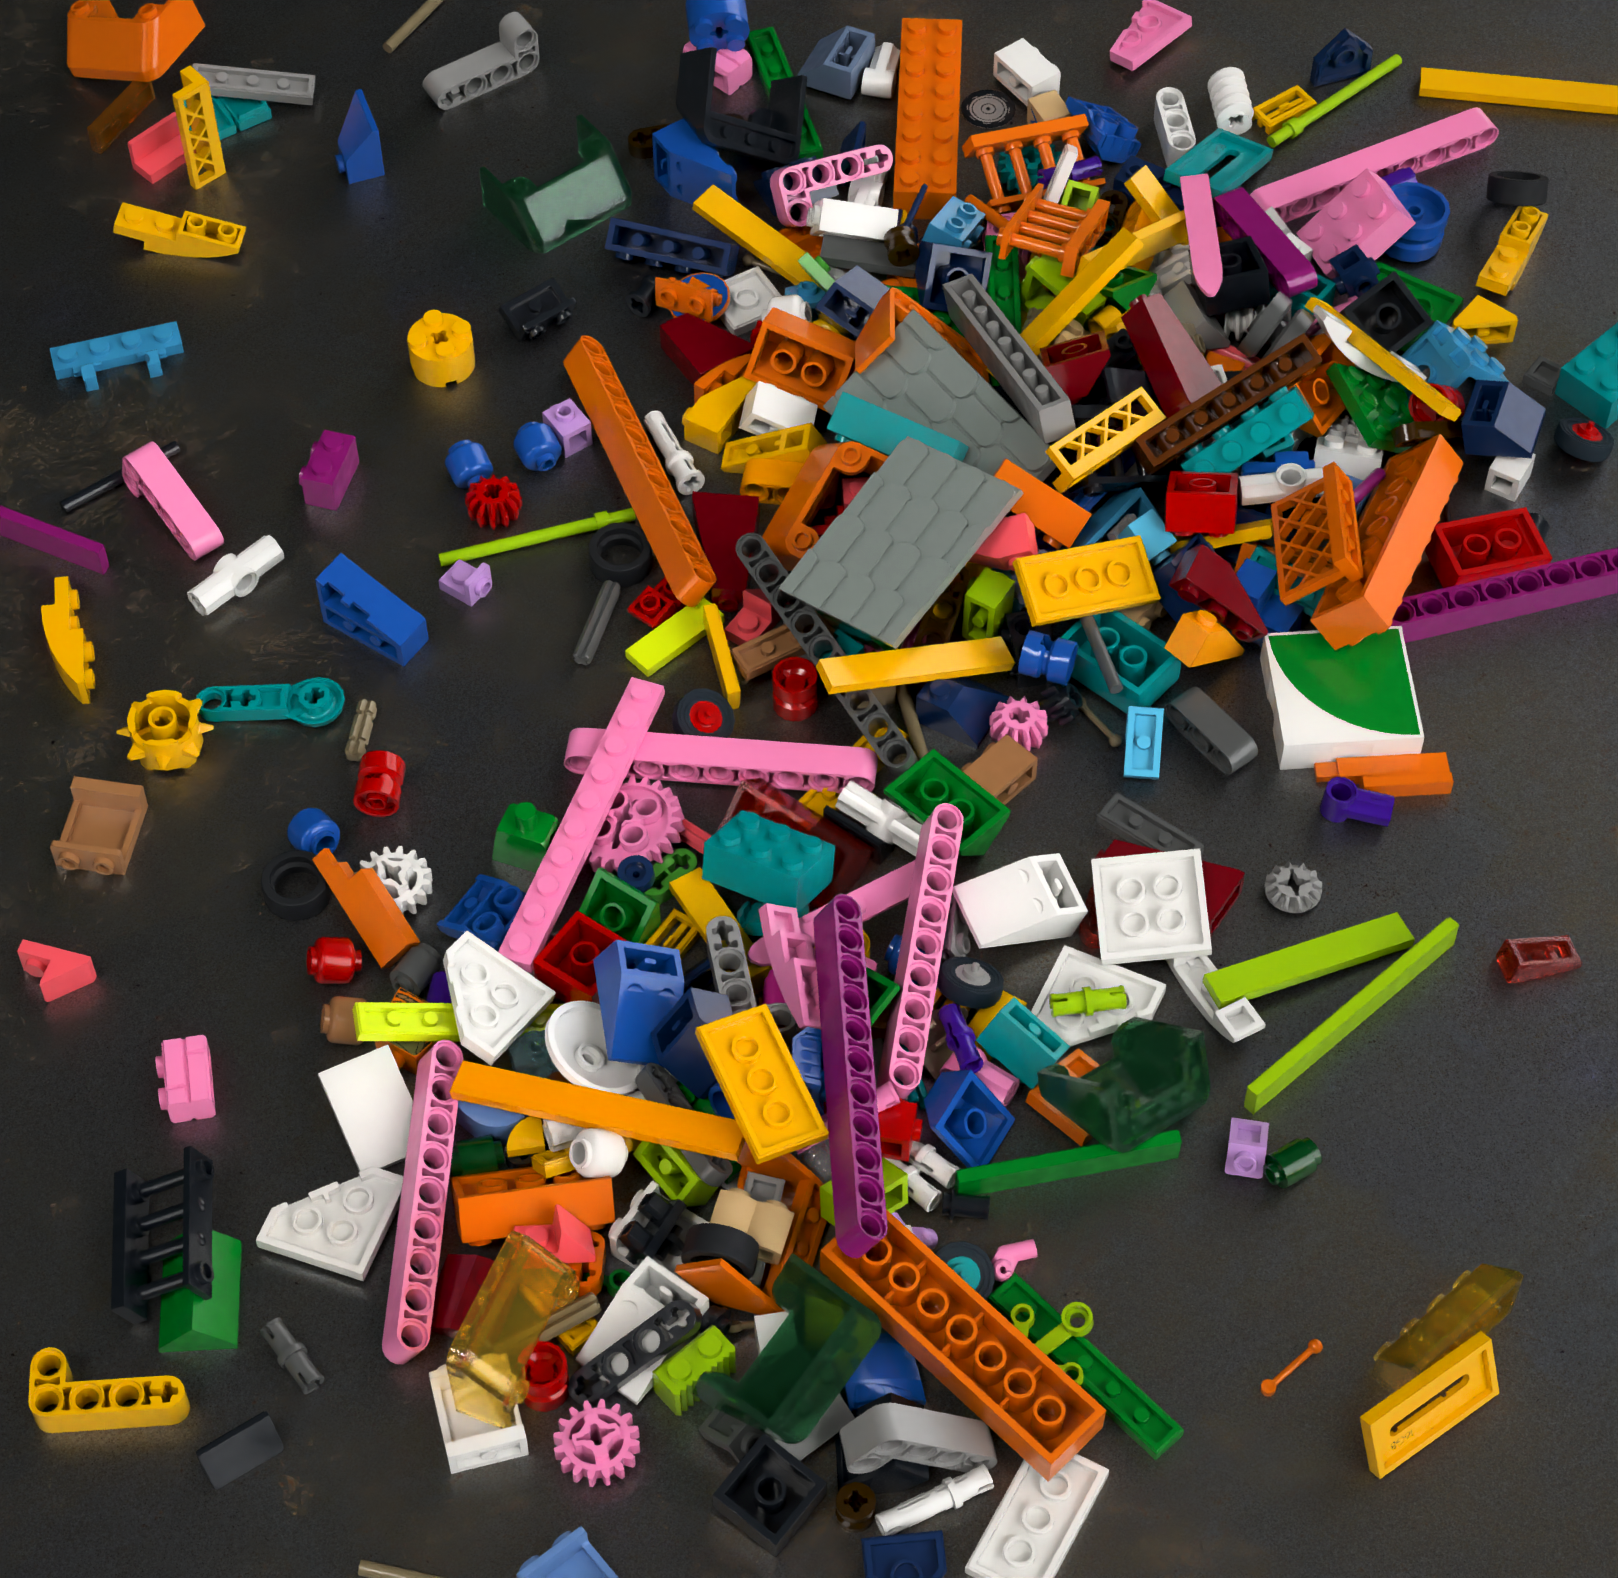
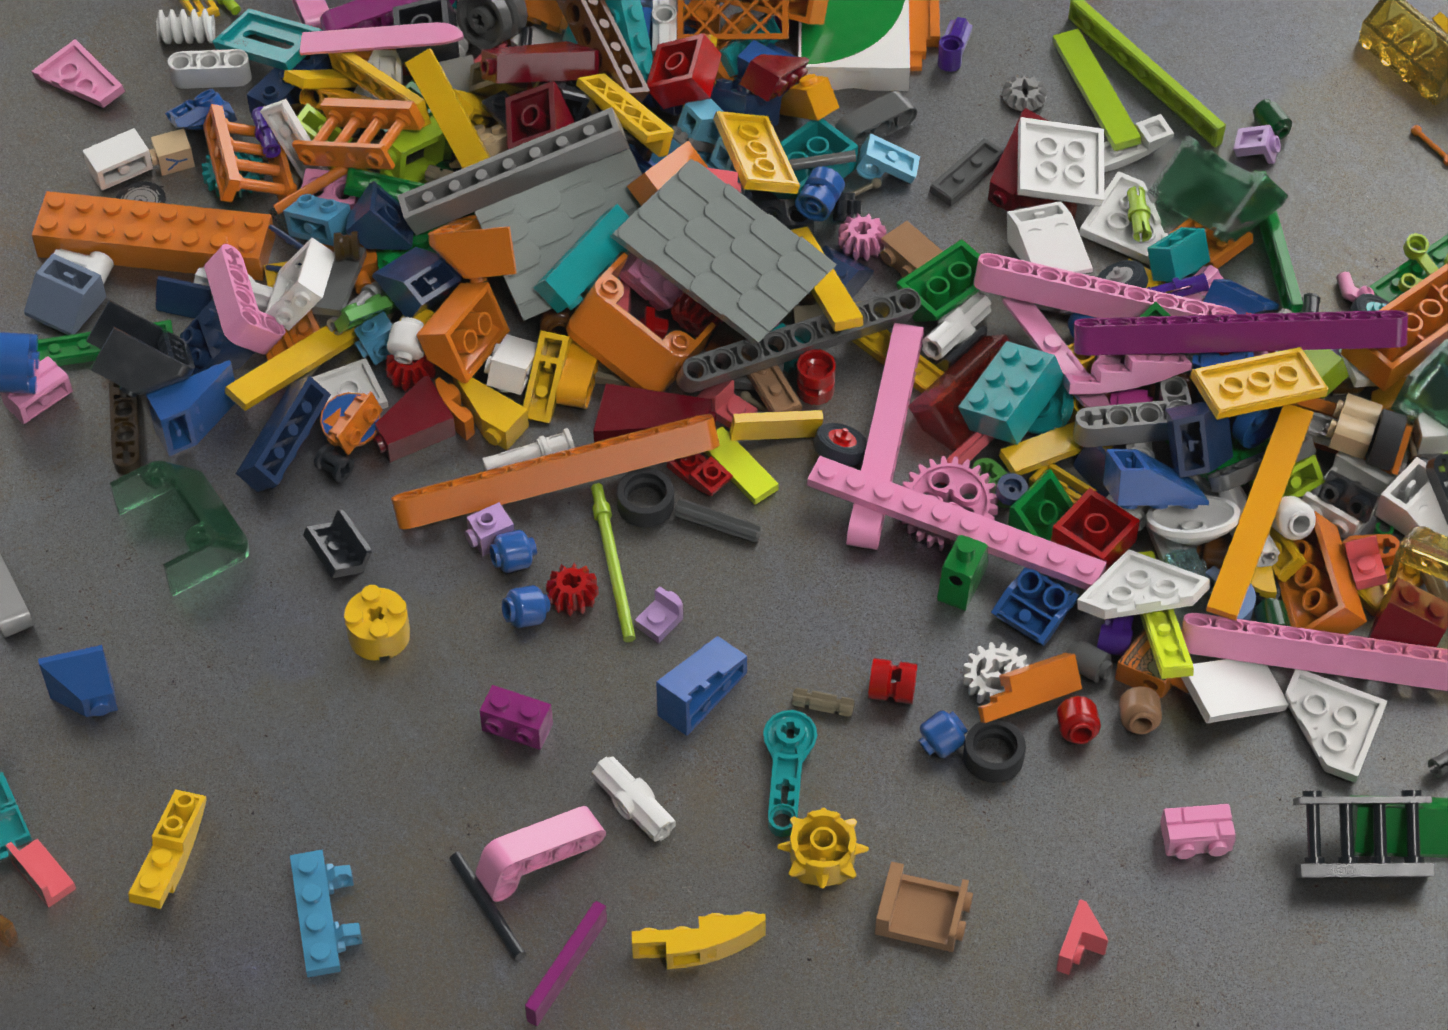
camera: 85 degrees left, 0 degrees up
yellow fence [172,65,226,190] -> none

